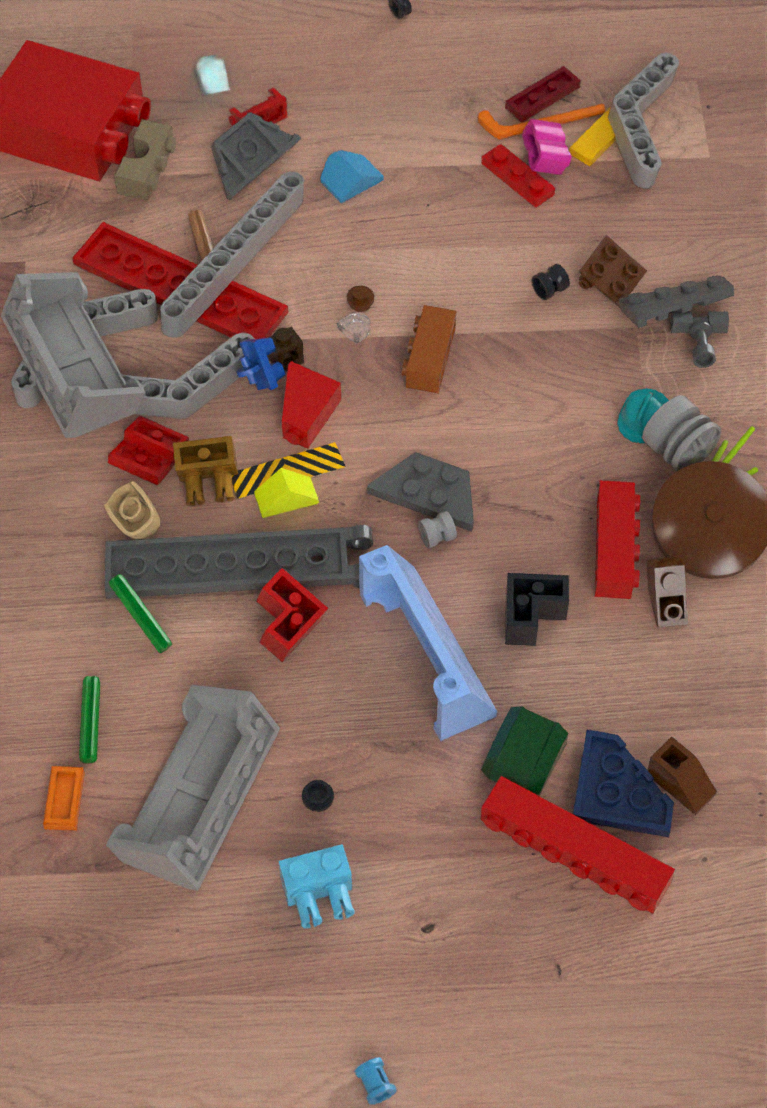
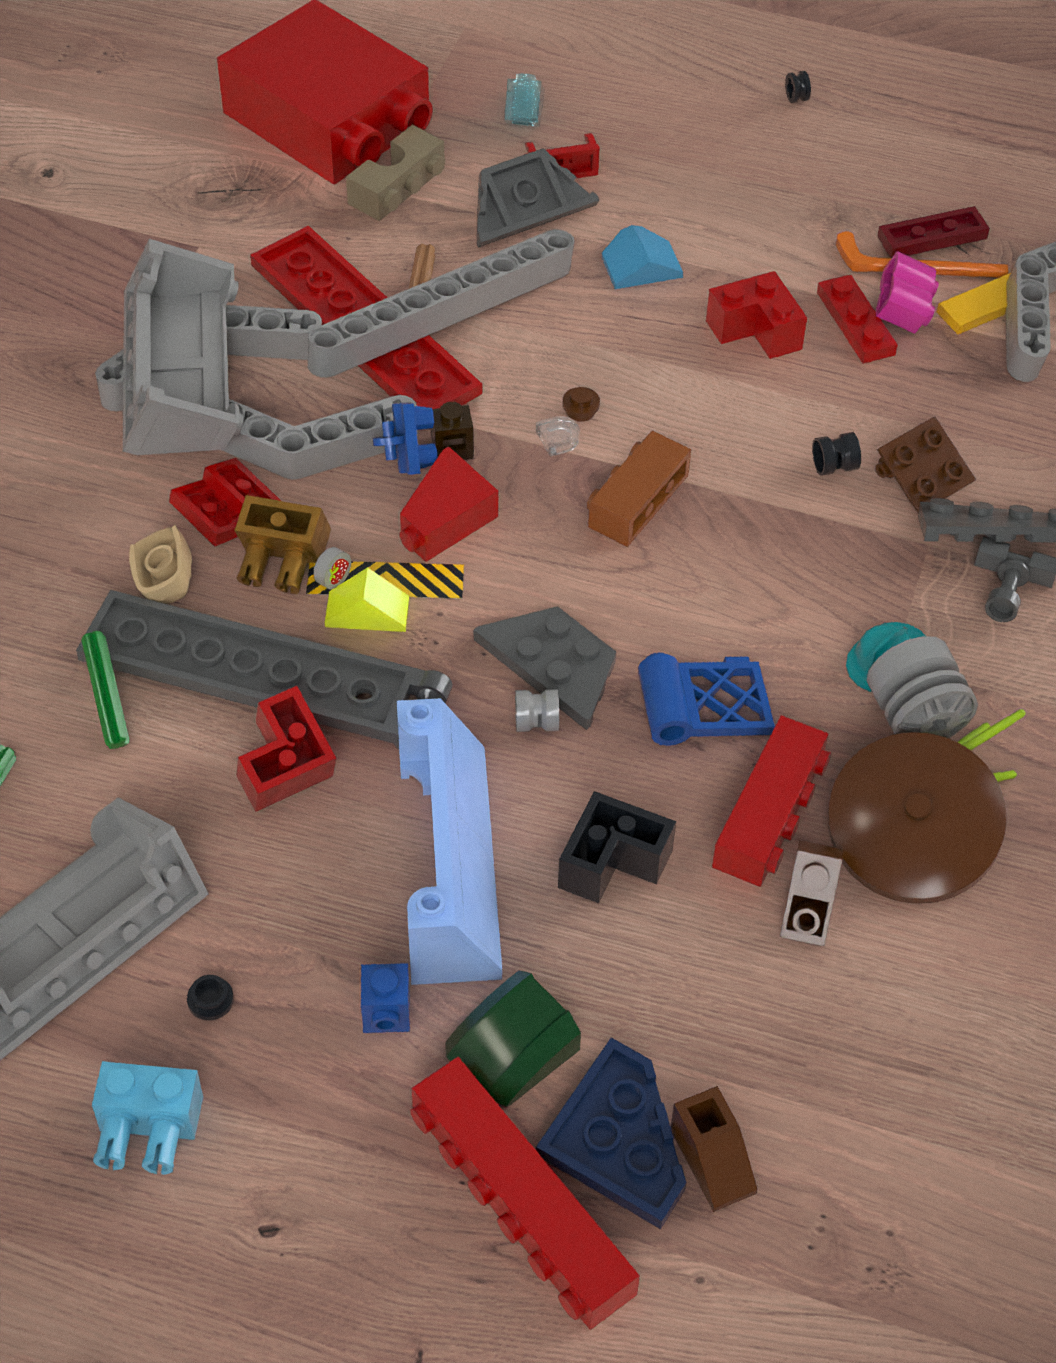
camera: 20 degrees right, 5 degrees down
none -> light grey tile [314,547,351,589]
none -> blue brick [361,963,410,1033]
none -> blue piece [638,652,775,746]
none -> red brick [706,271,807,359]

